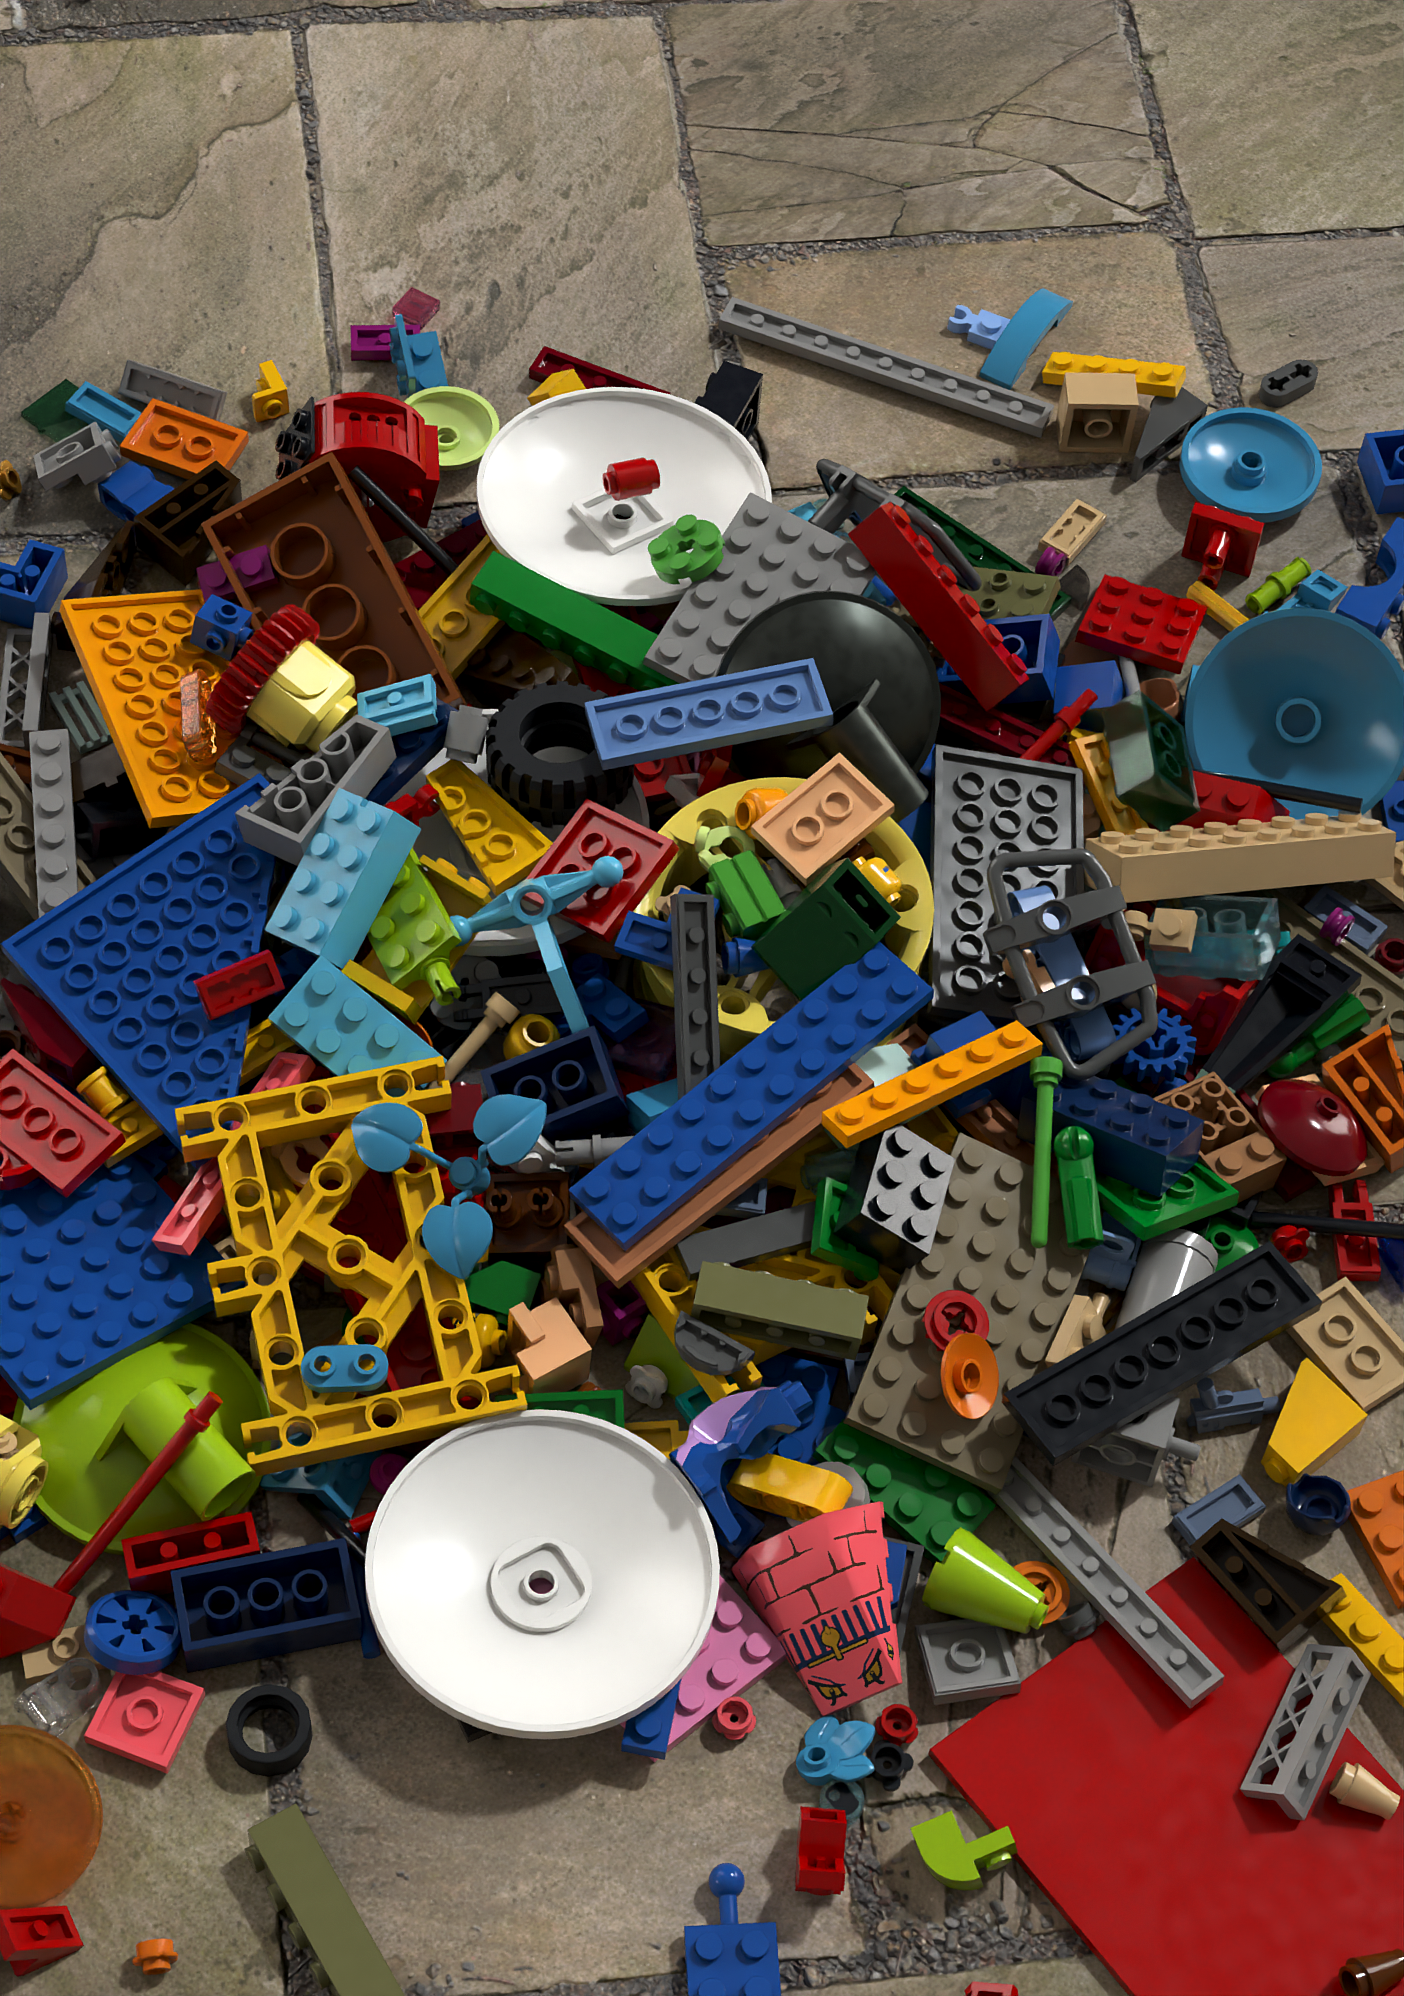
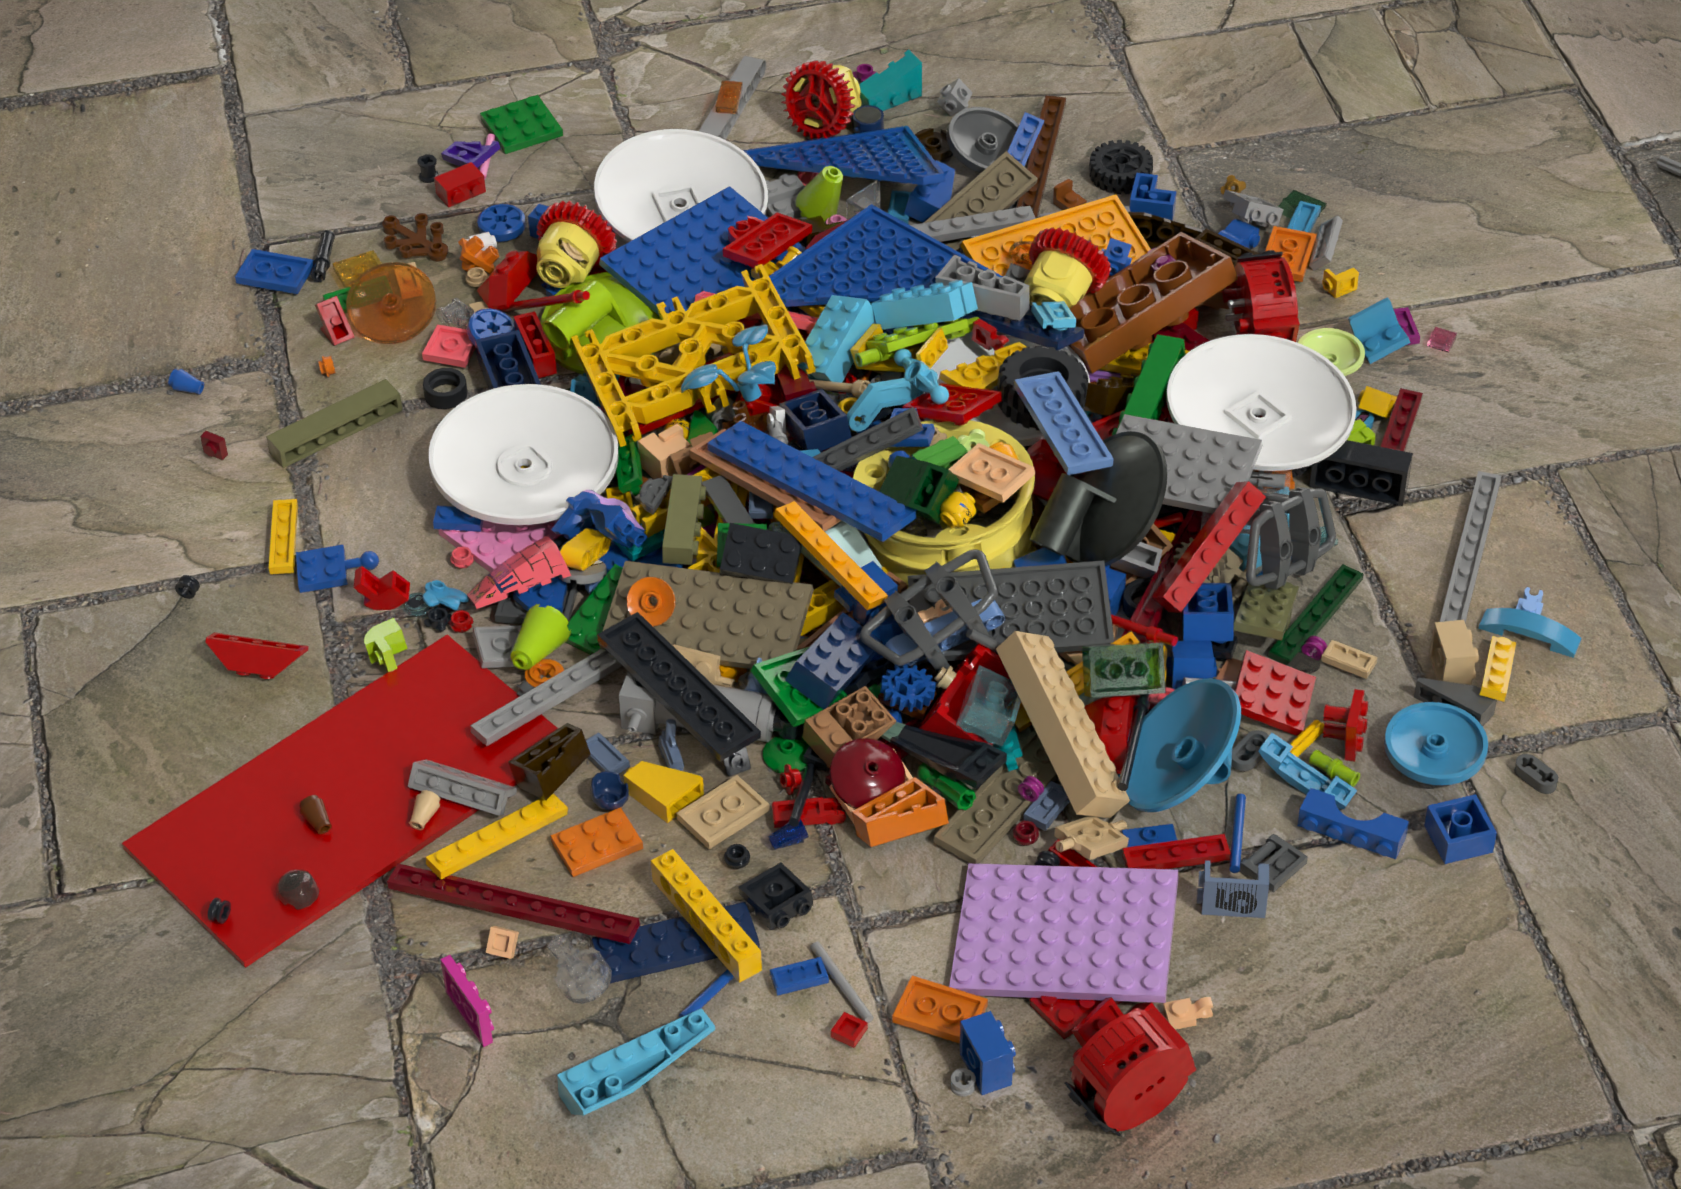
camera: 90 degrees right, 10 degrees down
red plate [193,949,285,1021] -> none
dark azure plate [301,1344,388,1393] -> none
black bar [347,465,459,576] -> none
light grey brick [443,705,489,764] -> none
red brick [602,457,660,501] -> none
bright green plate [648,514,725,584] -> none
red gear [921,1290,989,1351] -> none
bright green piece [1029,1056,1063,1249] -> none
green piece [1053,1126,1104,1250] -> none
tan plate [1124,908,1198,953] -> none

